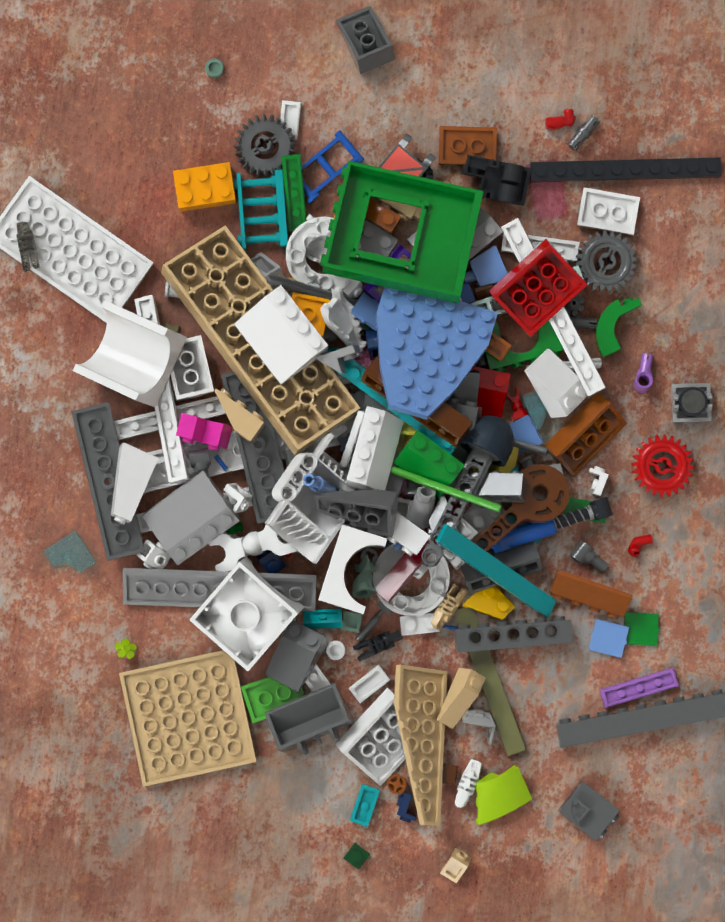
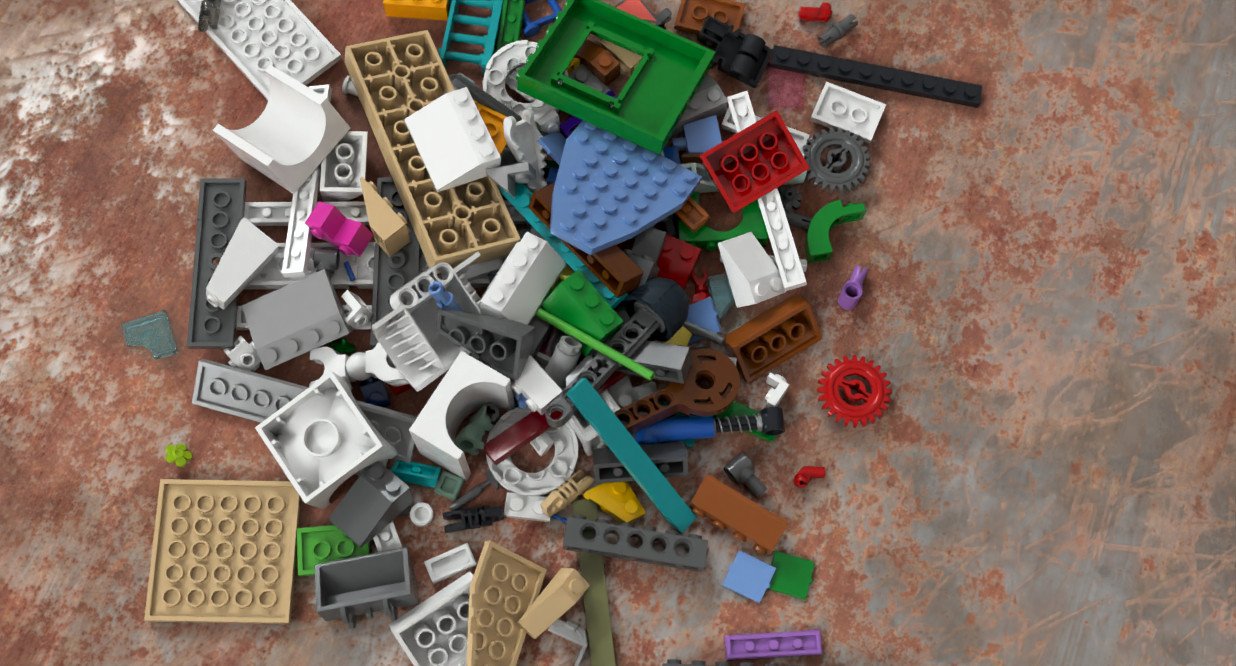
camera: 10 degrees right, 15 degrees down
piece [671,383,712,423] -> none

